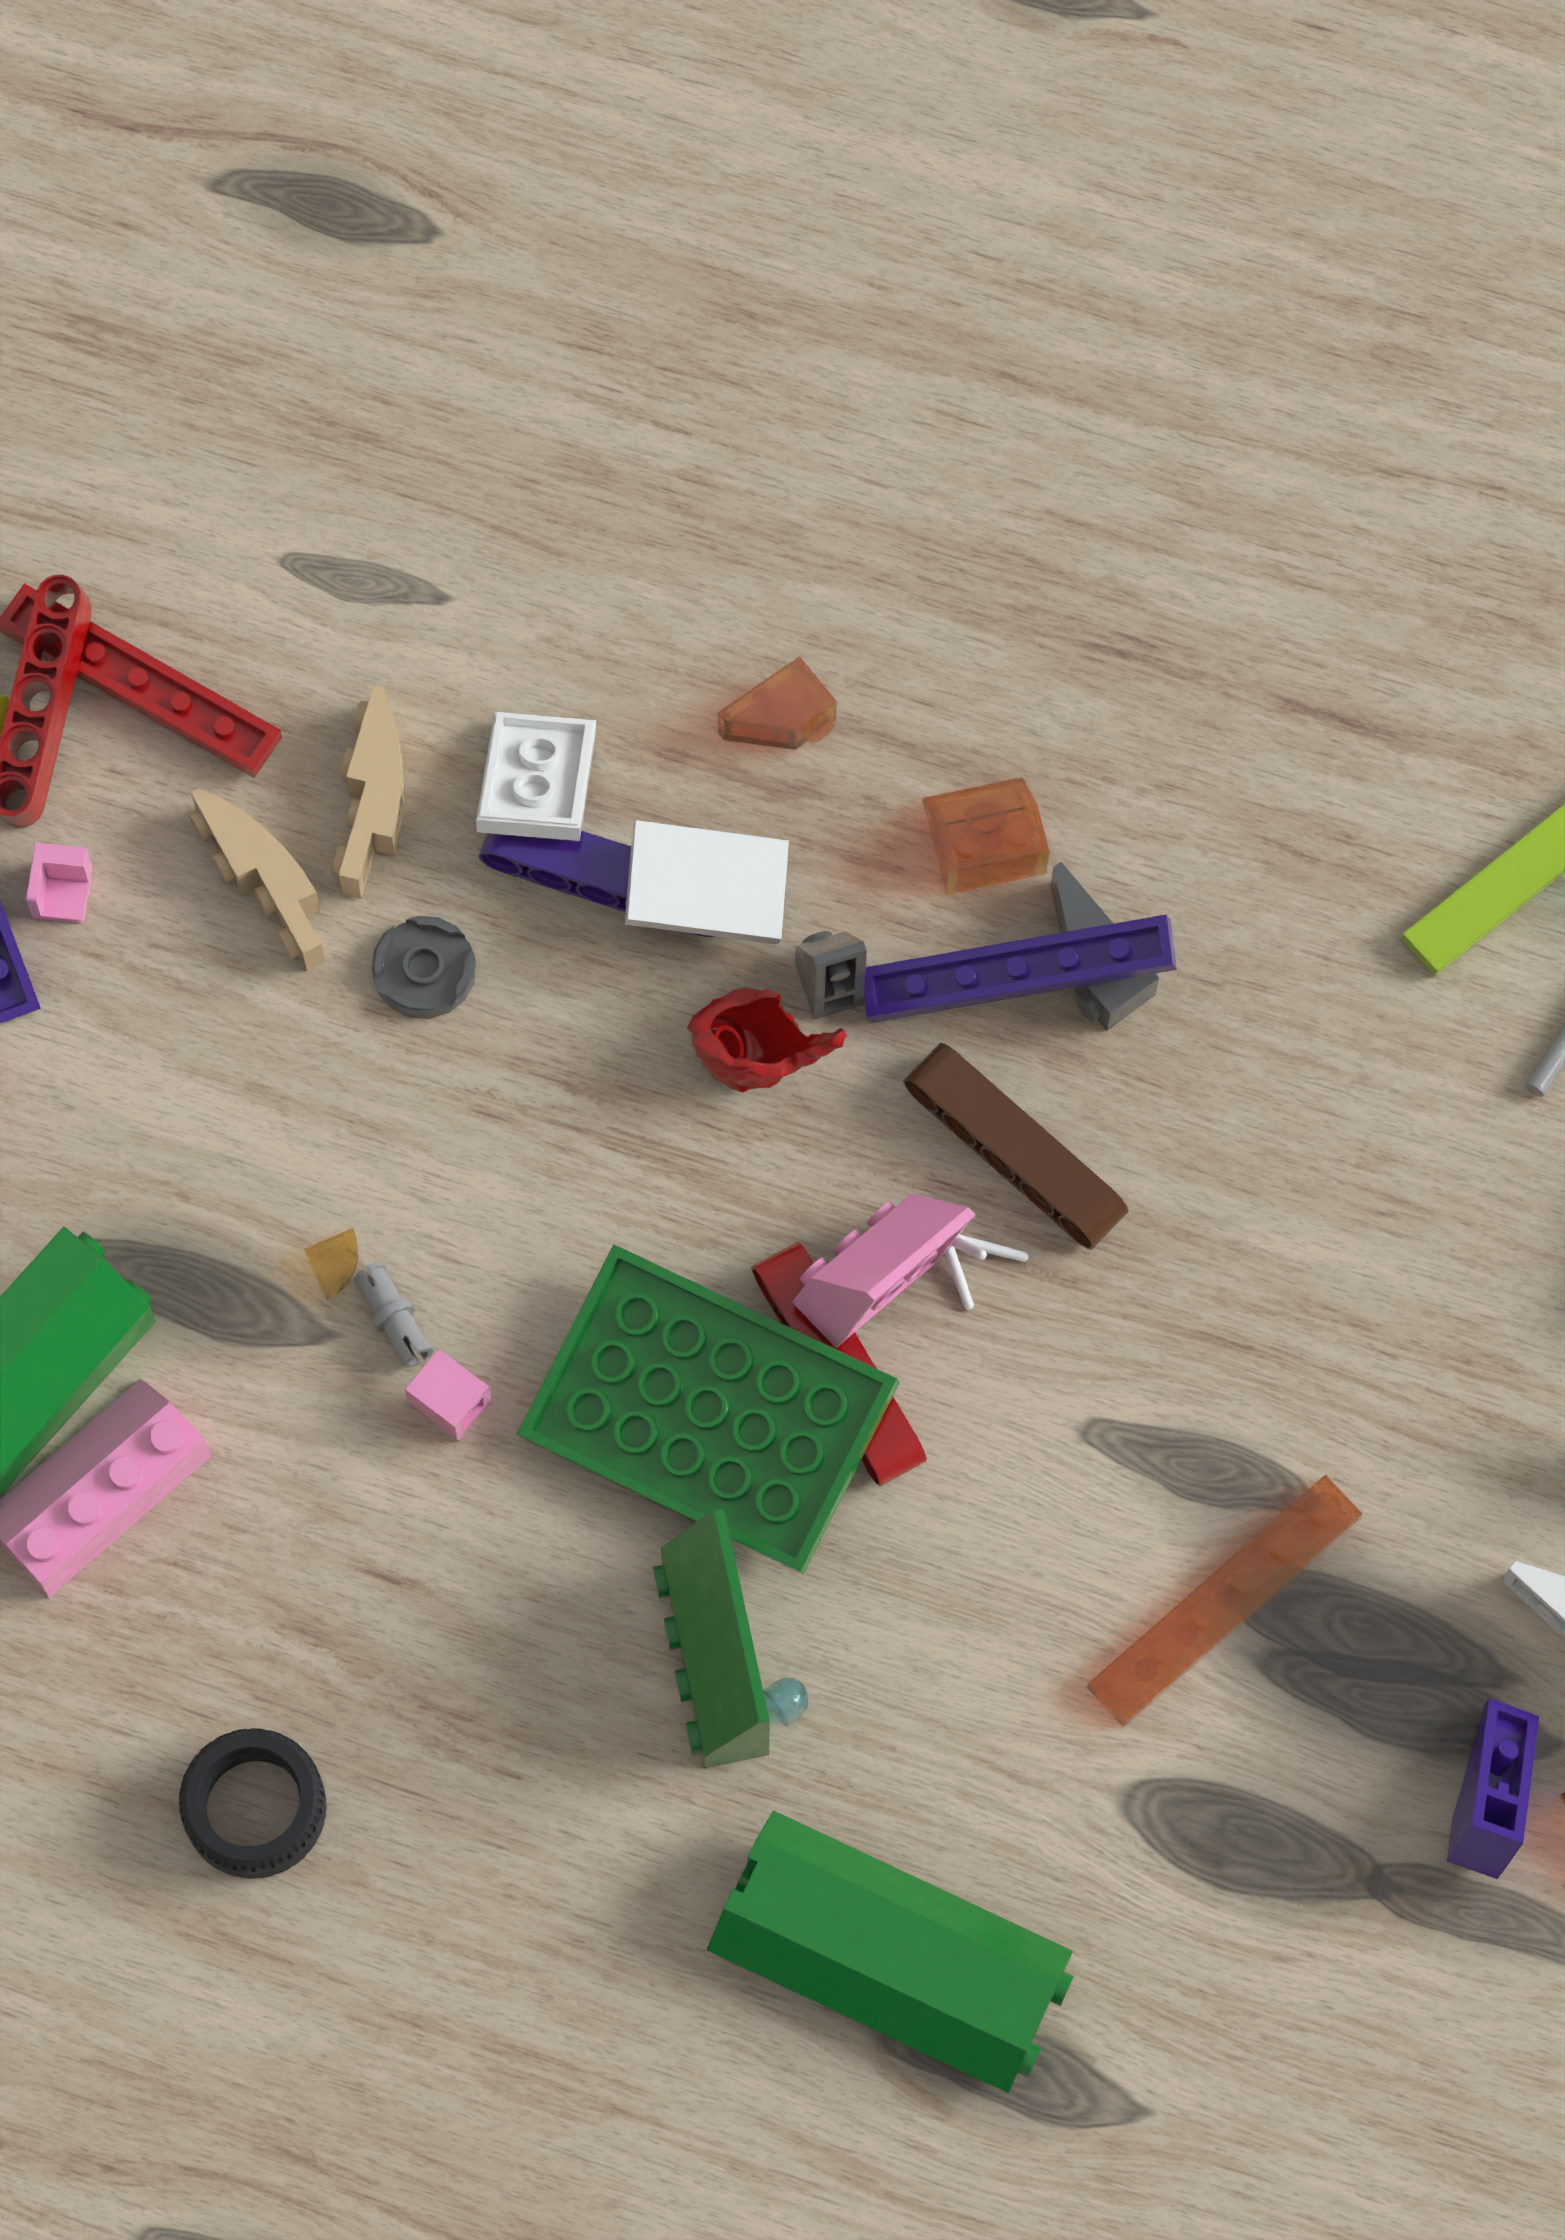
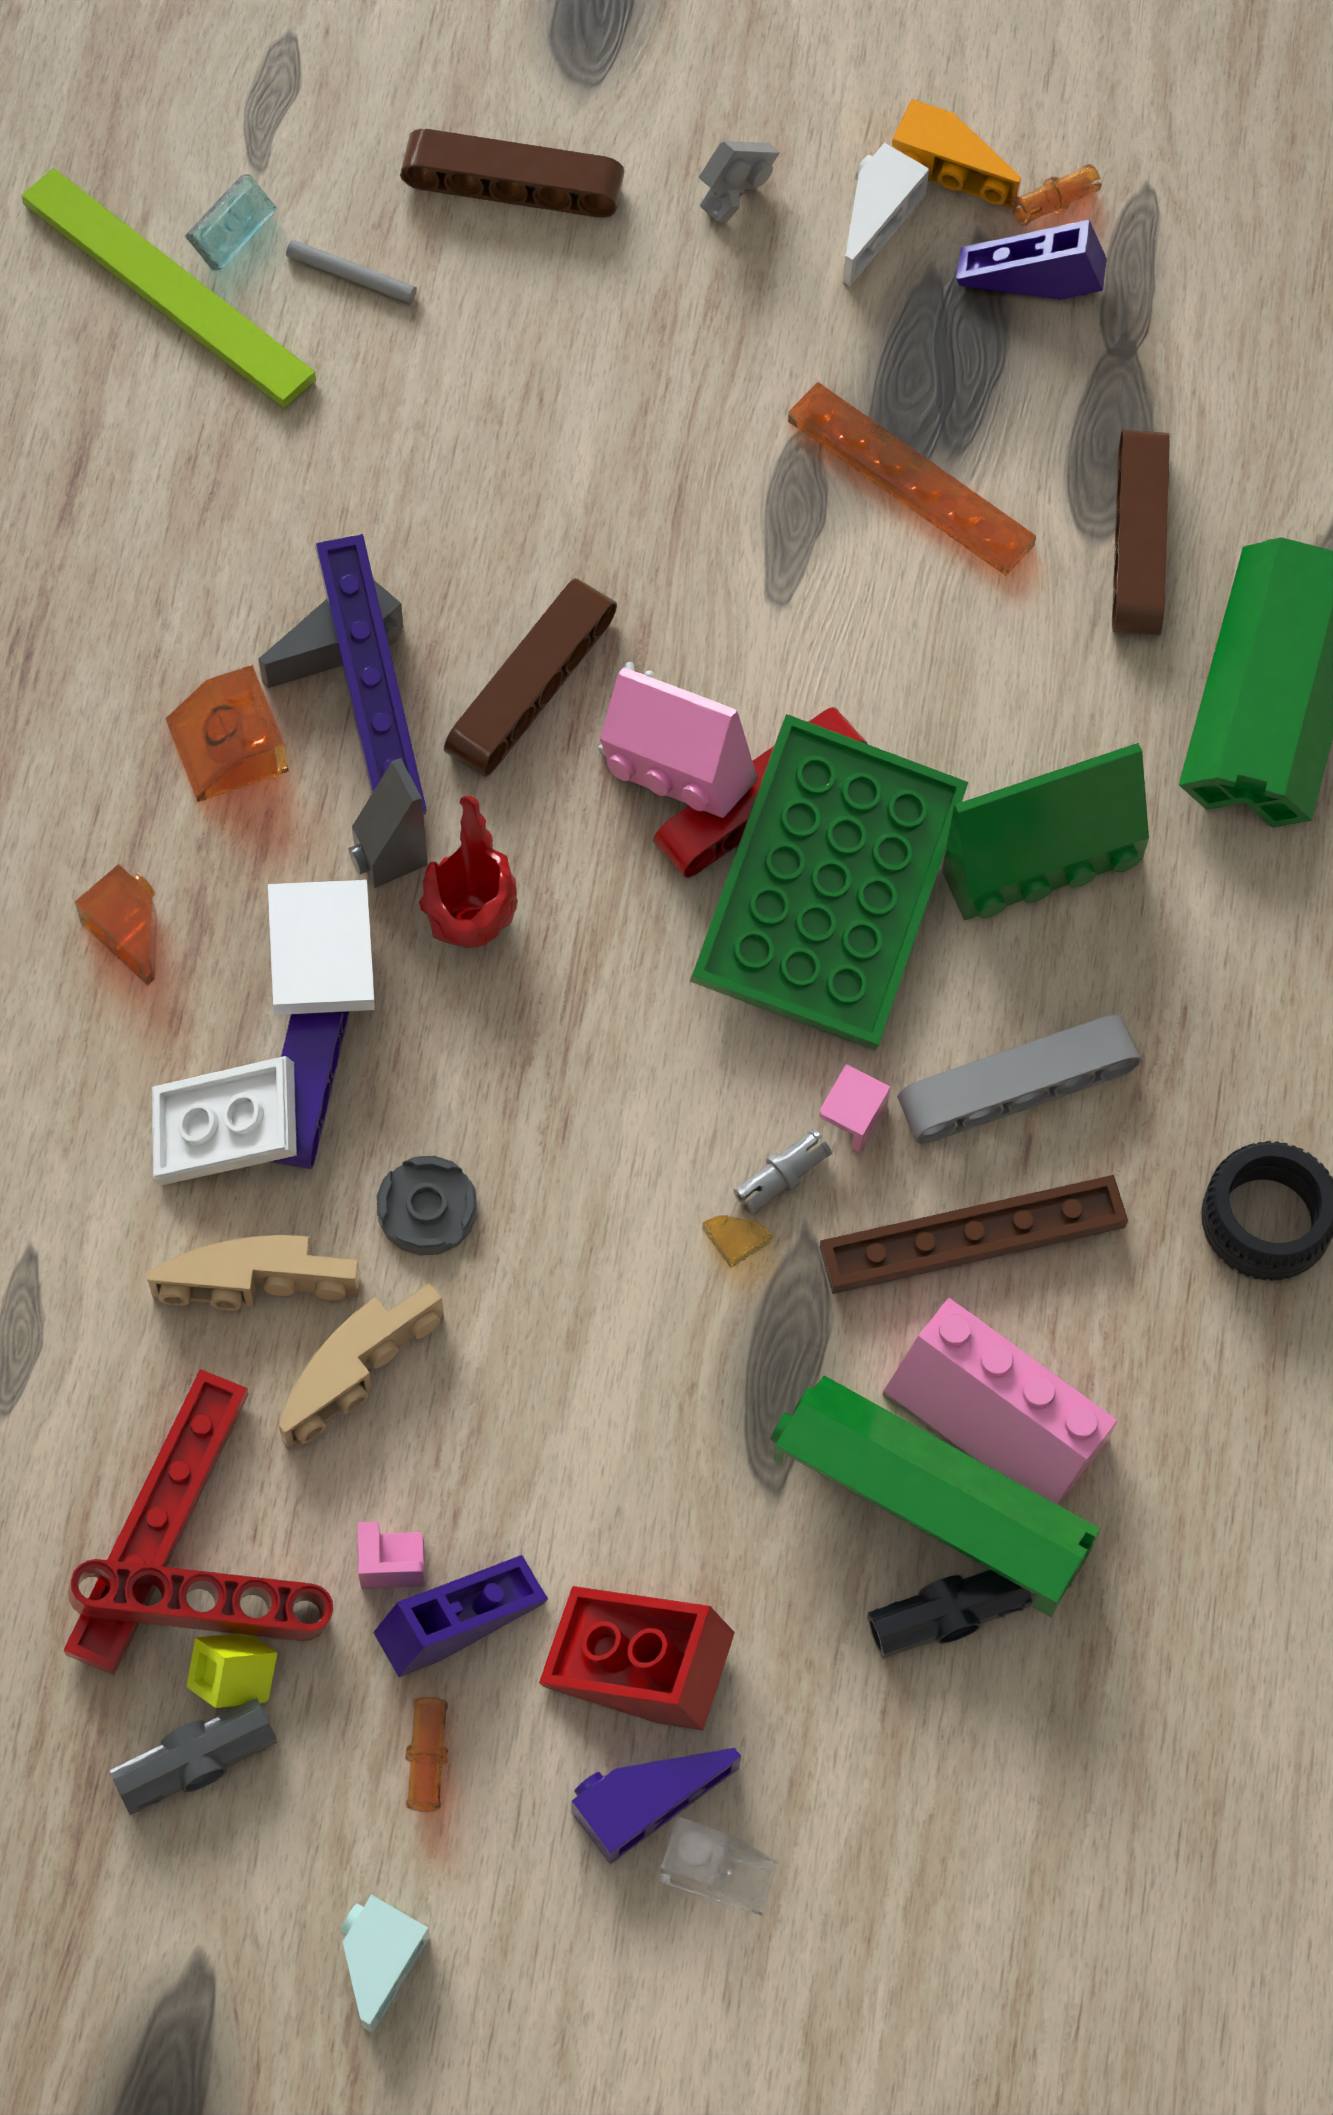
camera: 100 degrees left, 5 degrees down
none -> reddish brown plate [819,1175,1128,1294]
none -> light grey beam [897,1014,1142,1144]
none -> reddish brown beam [1112,429,1170,636]

